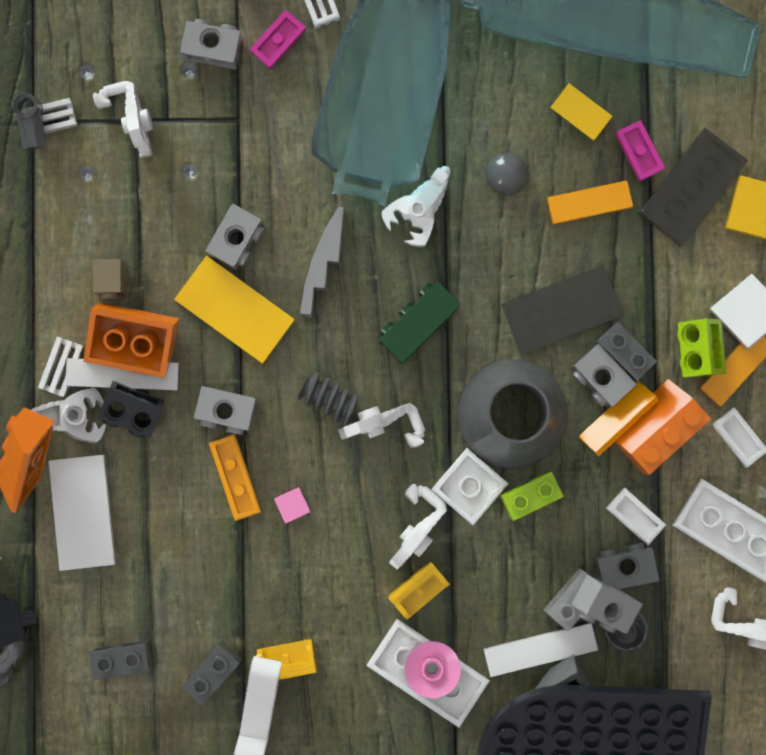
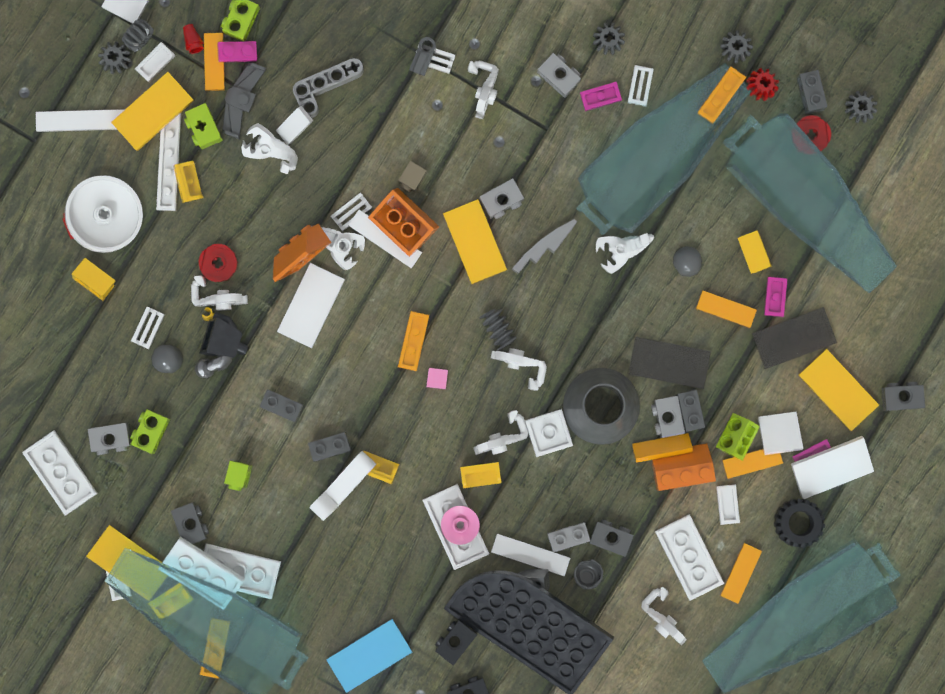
camera: 35 degrees right, 0 degrees up
black brick [98,381,164,438] -> none
light grey brick [194,386,258,435] -> none
dark green brick [379,281,461,364] -> none
lime brick [499,471,564,521] -> none
light grey brick [571,575,643,634] -> none
white tile [606,488,666,545] -> none

